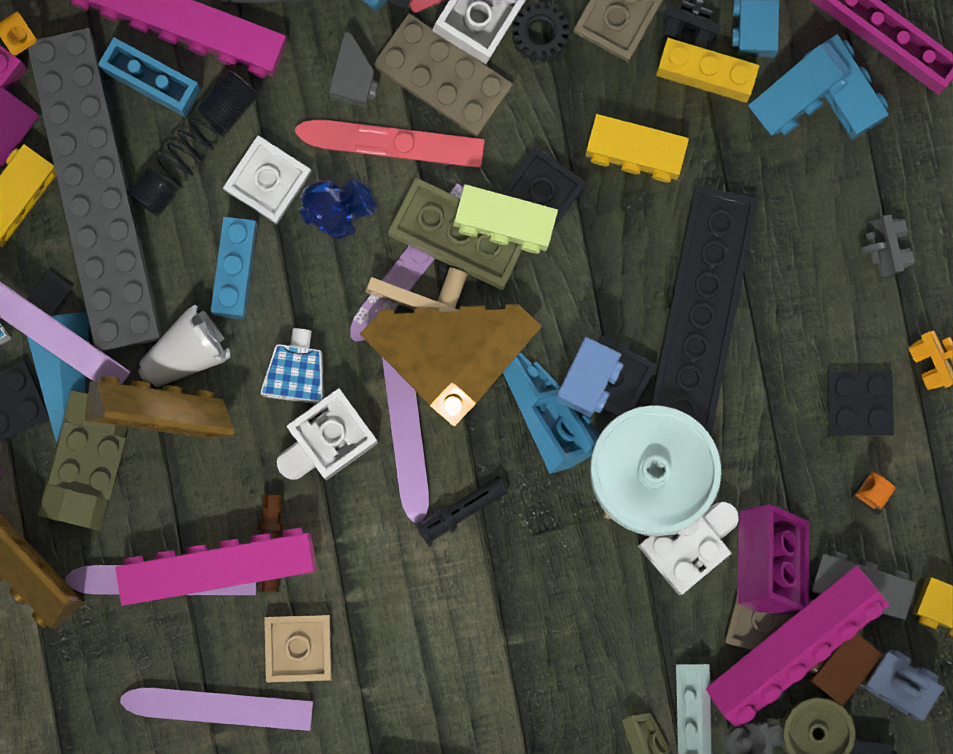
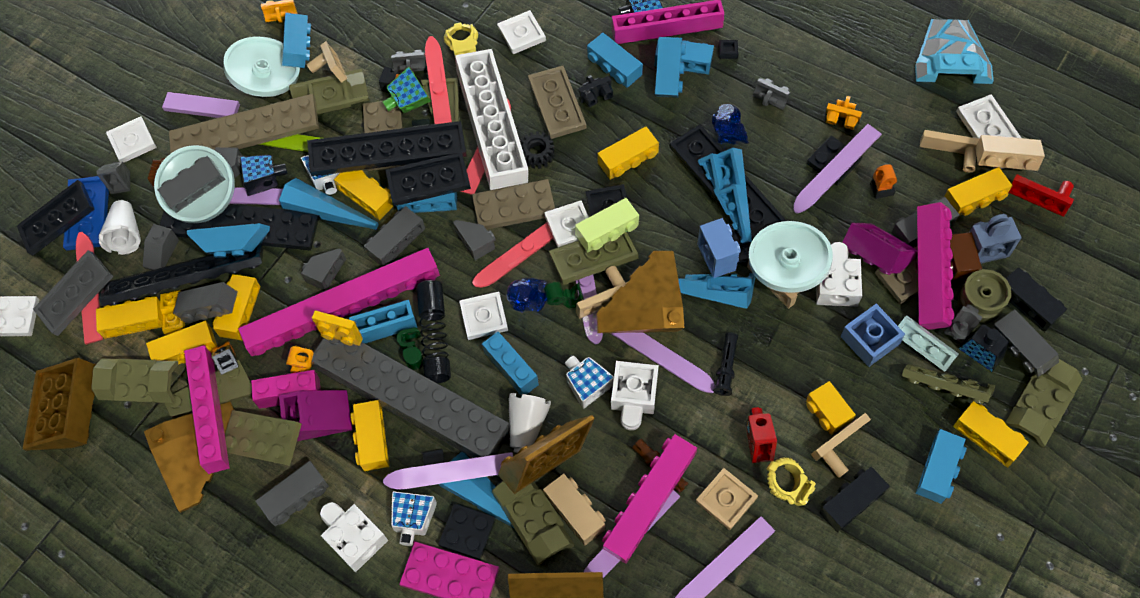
camera: 40 degrees left, 20 degrees down
yellow brick [656,38,760,103] -> none
none -> yellow plate [312,310,363,346]
none -> dark green leg [397,327,424,370]
none -> tan brick [543,474,606,546]
none -> white plate [544,201,589,248]
none -> dark green leg [544,282,584,308]
none -> dark azure wedge [698,148,752,244]
none -> clear blue head [712,103,749,145]
none -> black tile [719,40,739,59]
none -> red torso [747,407,777,463]
none -> light yellow piece [767,457,816,506]
none -> lavender piece [794,124,882,214]
none -> yellow brick [806,381,856,435]
none -> tan piece [811,413,871,478]
none -> medium blue brick [841,304,905,367]

